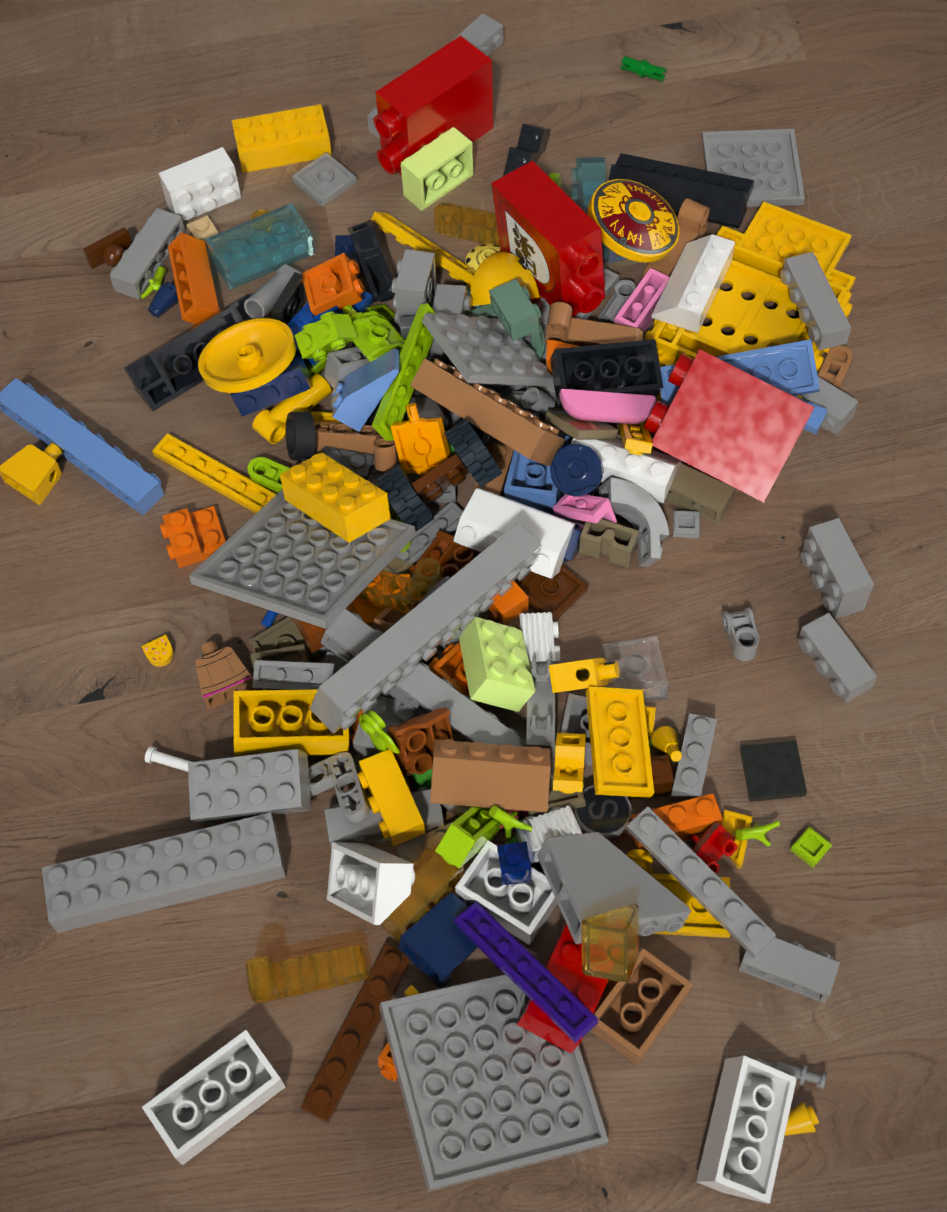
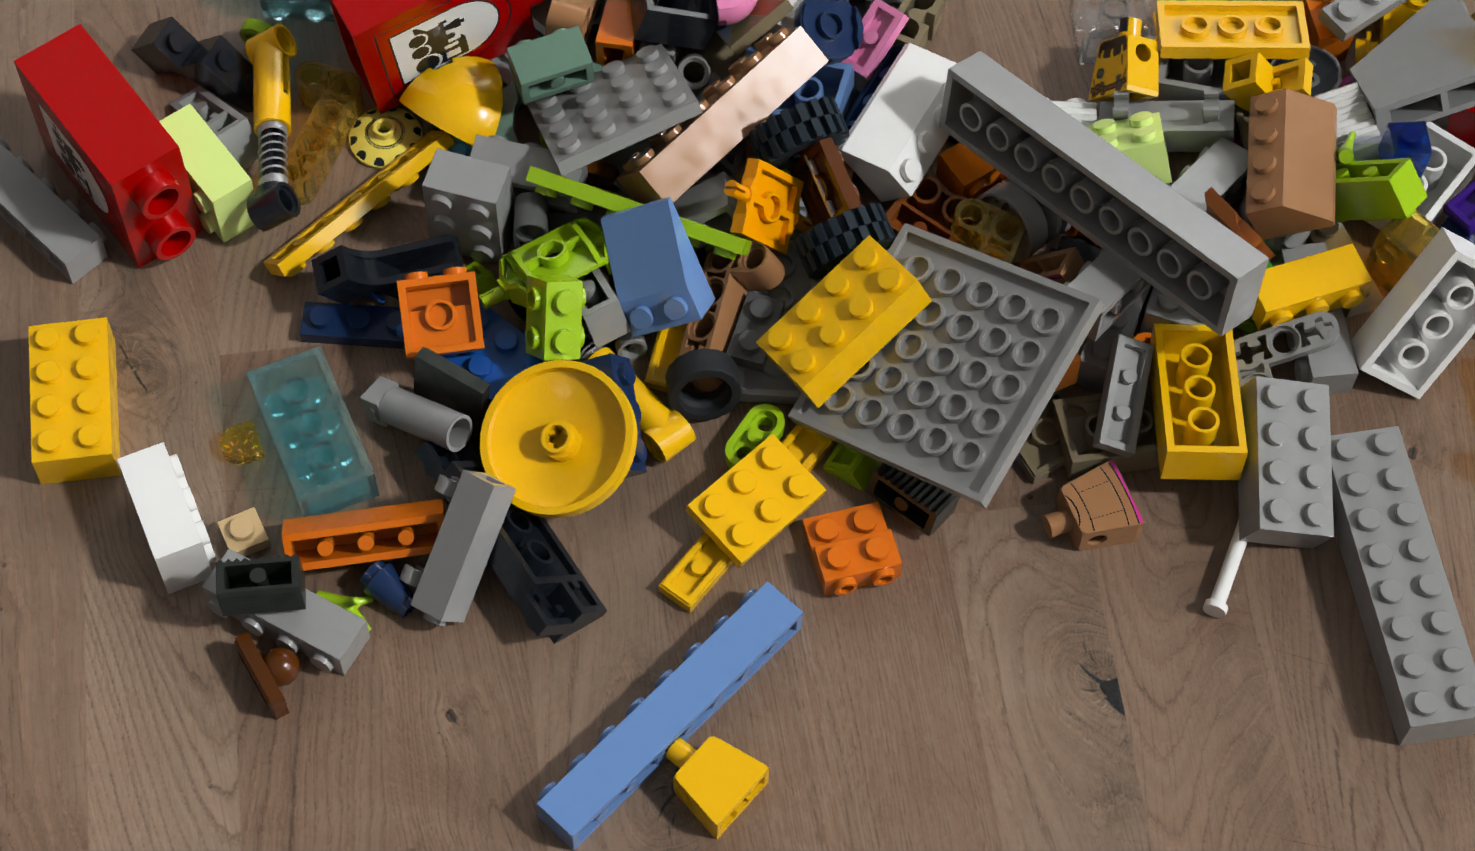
camera: 90 degrees left, 0 degrees up
yellow tile [141,634,174,667] -> none
light grey tile [292,152,357,207] -> none
none -> light grey slope [169,85,262,169]
none -> pearl dark grey brick [216,554,306,616]
none -> piece [245,24,301,231]
none -> light grey brick [399,470,517,626]
none -> yellow plate [685,433,826,568]

